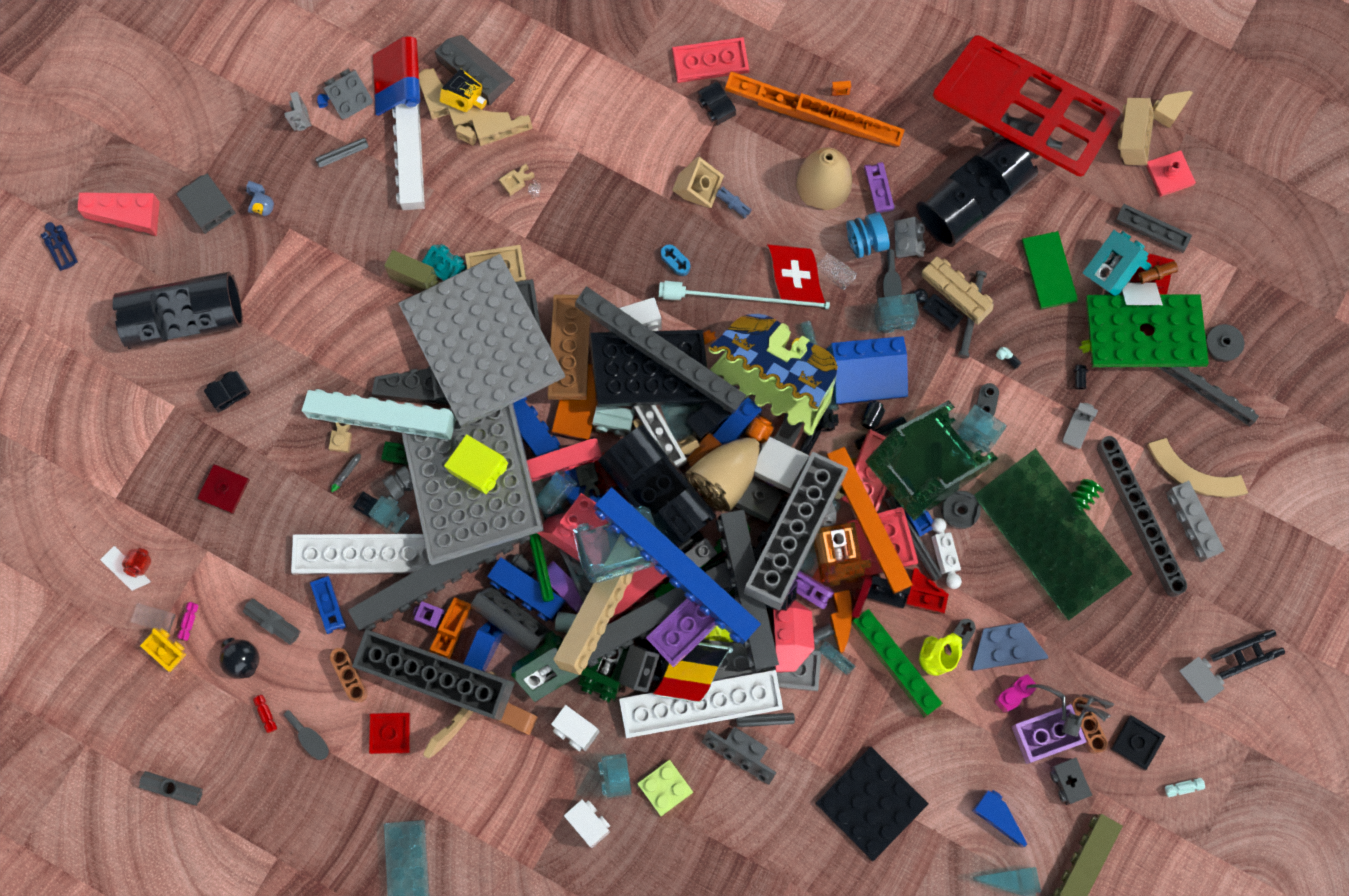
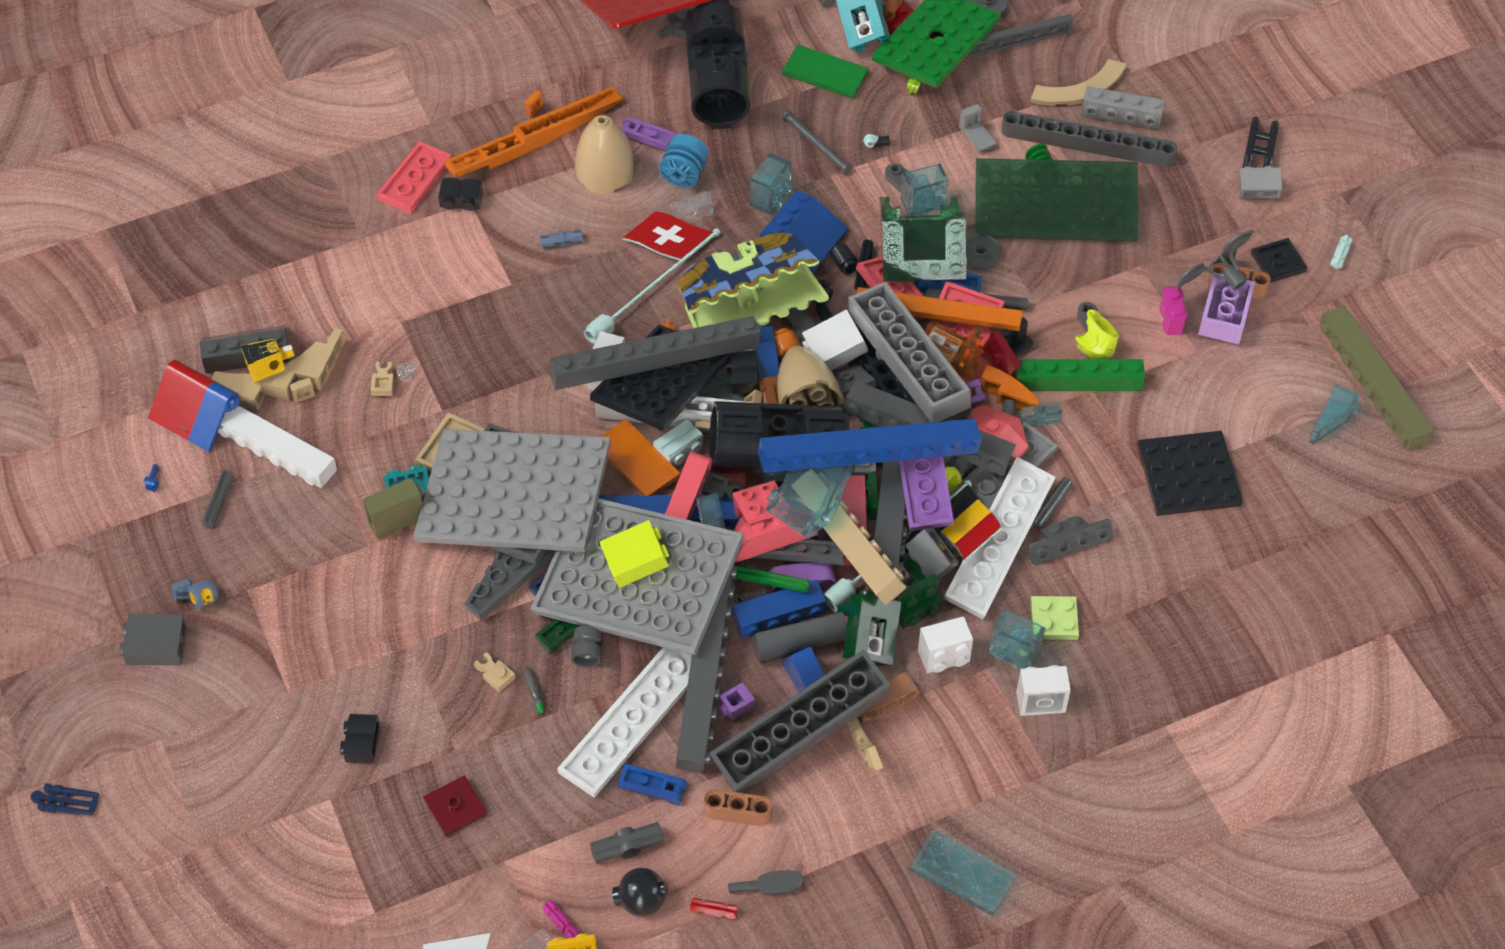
camera: 55 degrees left, 20 degrees down
coral wedge [78,193,160,236] -> none
black cylinder [113,271,243,349] -> none
clear red head [122,547,152,578] -> none
light grey bracket [284,92,312,131] -> none
light aqua brick [302,389,456,440] -> none
dark grey bracket [322,68,373,119] -> none
black tile [353,491,380,518] -> none
clear light blue brick [368,496,410,534] -> none
red plate [369,713,411,754] -> none
orange slope [429,597,471,659] -> none
medium nougat plate [548,295,591,400] -> none
dark azure beam [661,244,690,276] -> none
tan slope [672,157,724,208] -> none
dark grey piece [883,249,902,306] -> none
light grey bracket [894,217,925,258] -> none
red wing [906,568,949,614] -> none
black plate [913,288,964,332] -> none
tan brick [922,256,993,325] -> none
white plate [931,518,962,589] -> none
sand blue wing [972,623,1048,671] -> none
blue slope [972,790,1027,848] -> none
dark grey brick [1050,758,1093,805] -> none
black pin [1073,365,1088,390] -> none
white sticker [1122,283,1163,305] -> none

